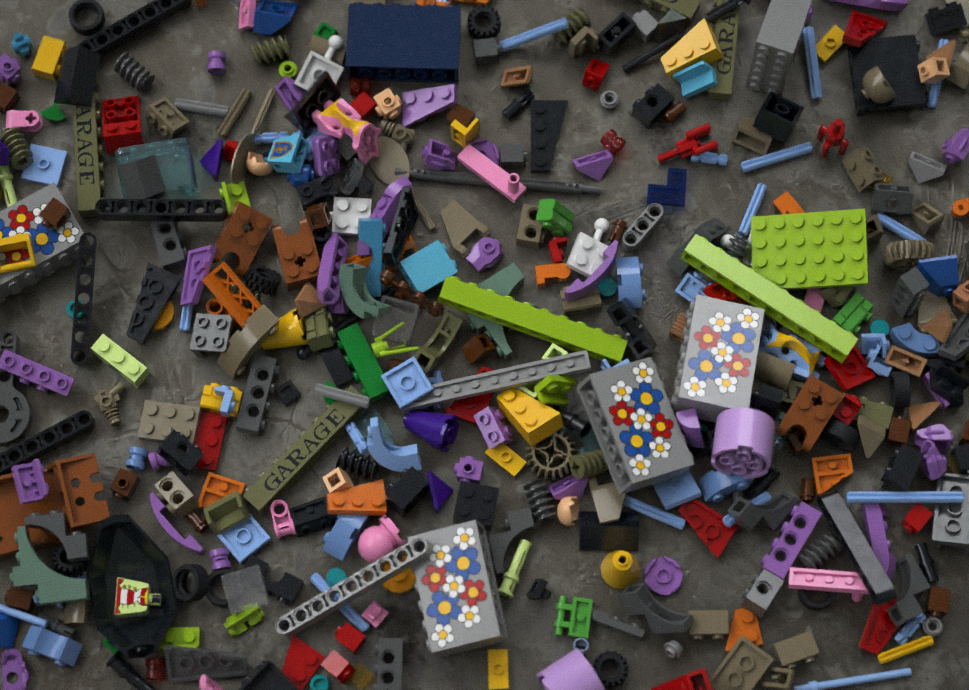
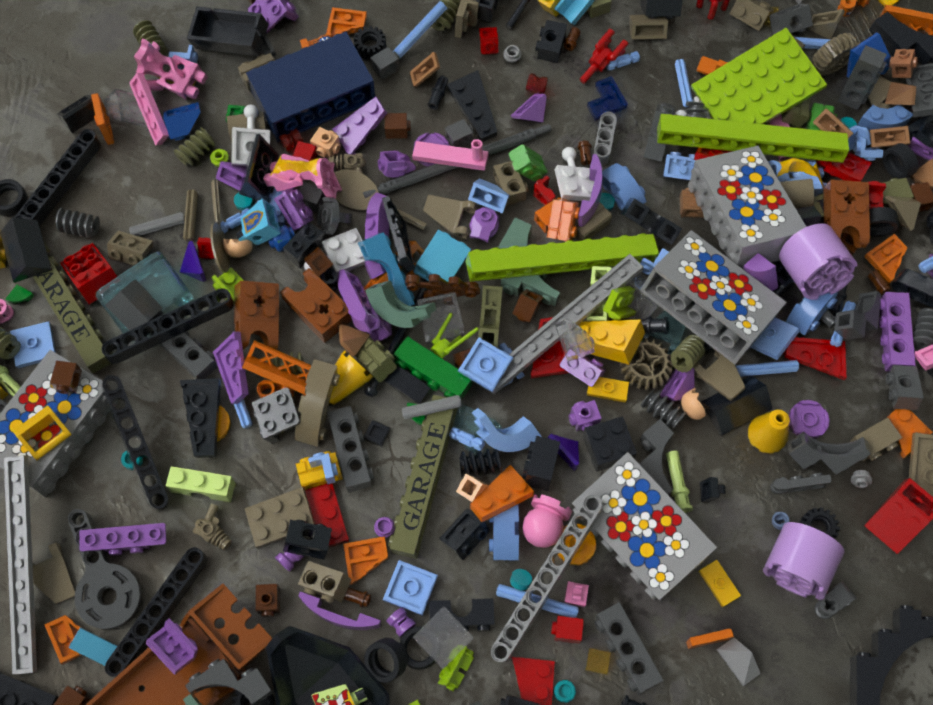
camera: 30 degrees left, 5 degrees down
medium blue wheel [125,447,149,471] -> none
olive panel [203,490,251,535] -> none
medium lavender wheel [207,50,226,75] -> none
black tyre [244,264,282,295] -> none
bright pink piece [270,500,296,540] -> none
brick [320,650,356,685] -> none
dark purple cone [403,410,459,452] -> none
yellow panel [450,118,480,148] -> none
bright green plate [554,596,593,640] -> none
light blue axle [741,142,813,173] -> none
none -> teal tile [234,192,253,211]
none -> medium lavender plate [374,517,395,538]
none -> light blue slope [468,178,509,213]
none -> orange brick [547,199,580,241]
none -> clear slope [554,318,595,361]
none -> medium nougat slope [813,108,853,138]

